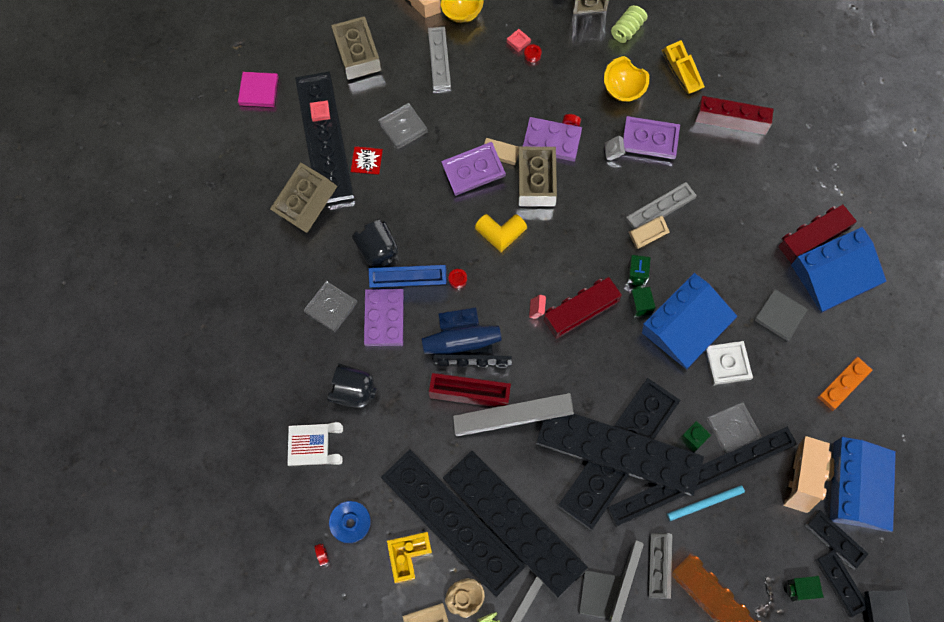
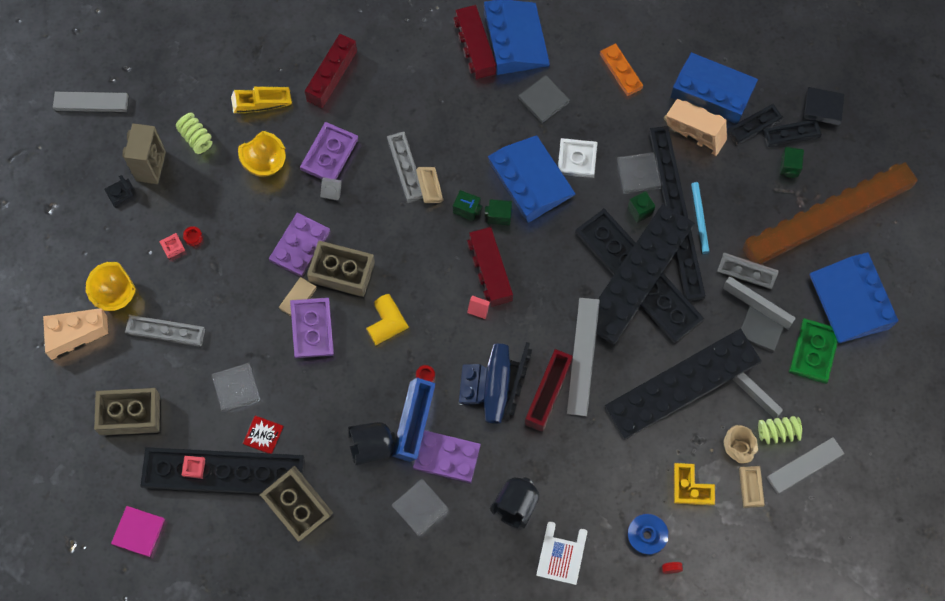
camera: 75 degrees left, 0 degrees up
black plate [381,449,526,597] -> none
red tile [562,114,581,127] -> none

